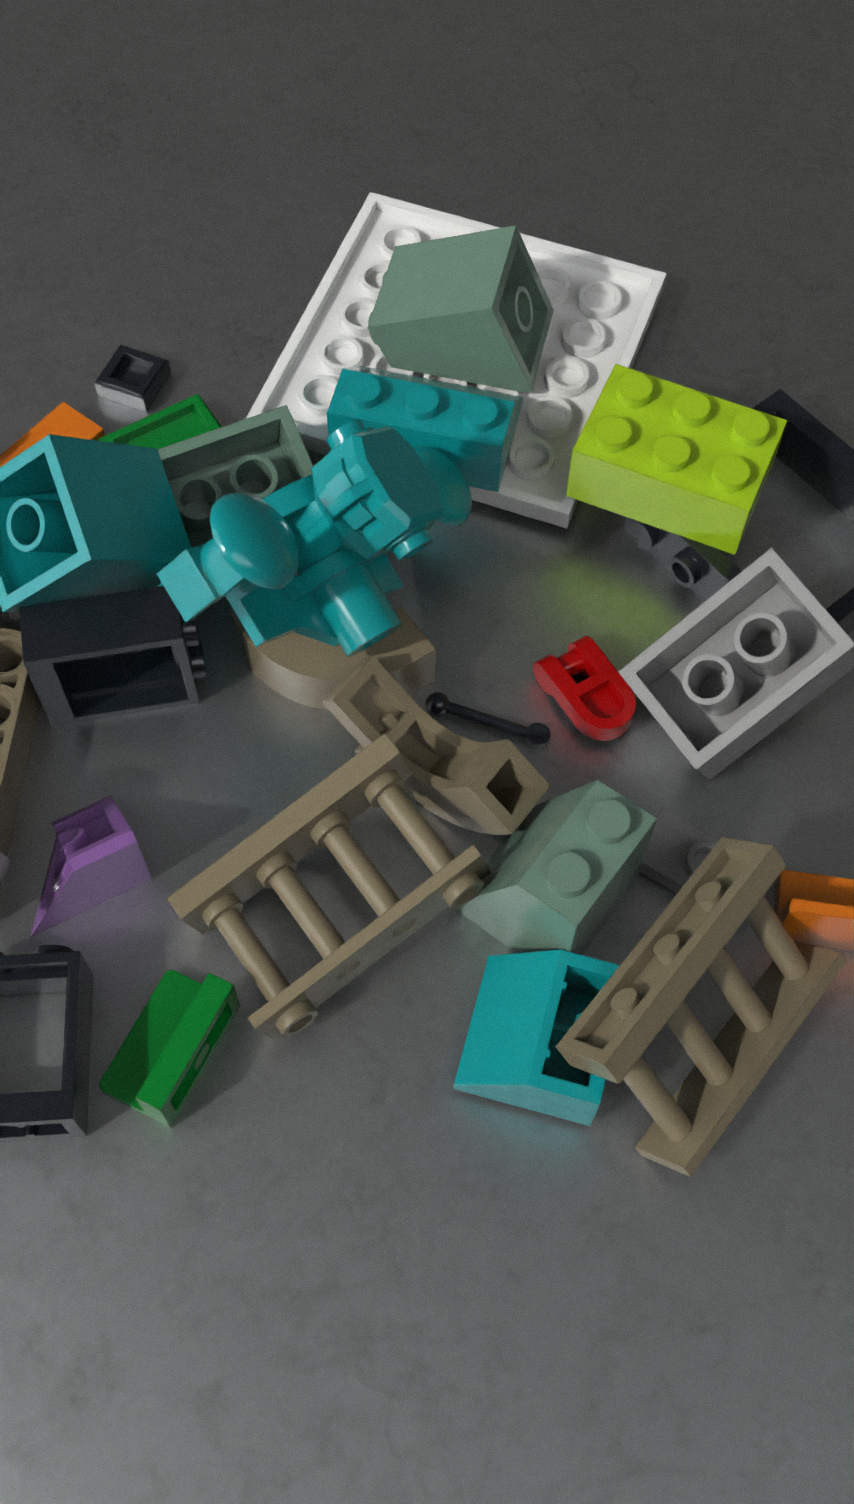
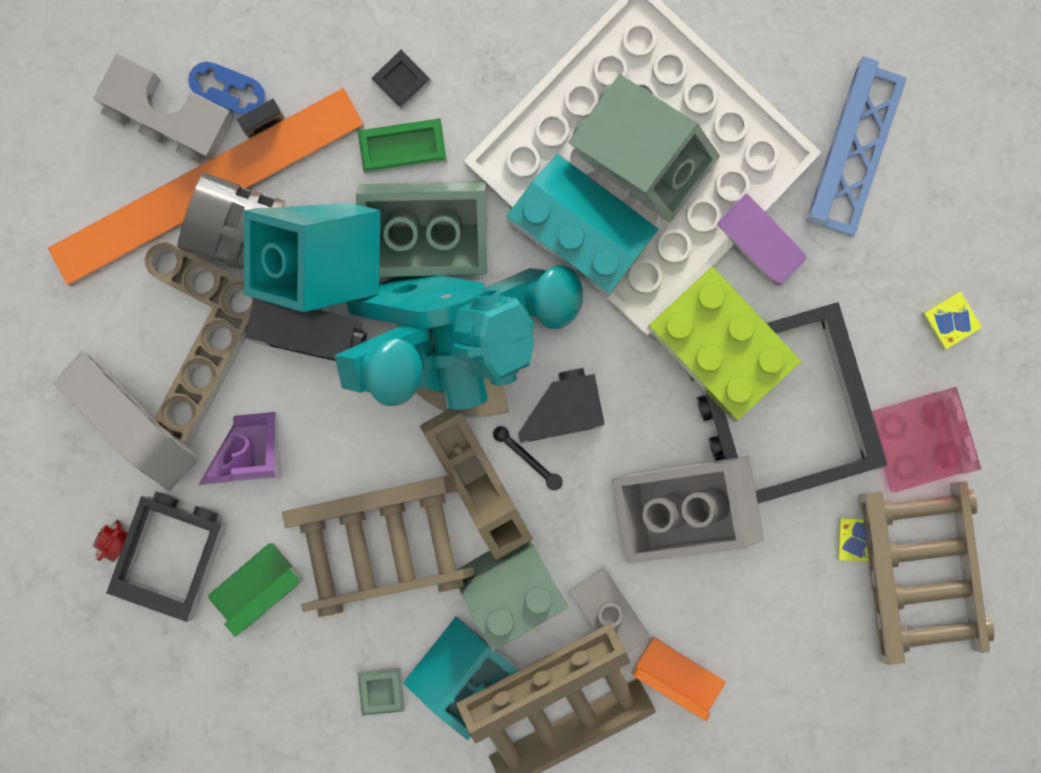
camera: 30 degrees right, 25 degrees up
red plate [532,636,636,741] -> none
none -> sand green tile [357,668,405,716]
none -> black slope [518,368,605,444]
none -> medium lavender slope [717,194,807,286]
none -> medium blue fence [805,56,907,237]

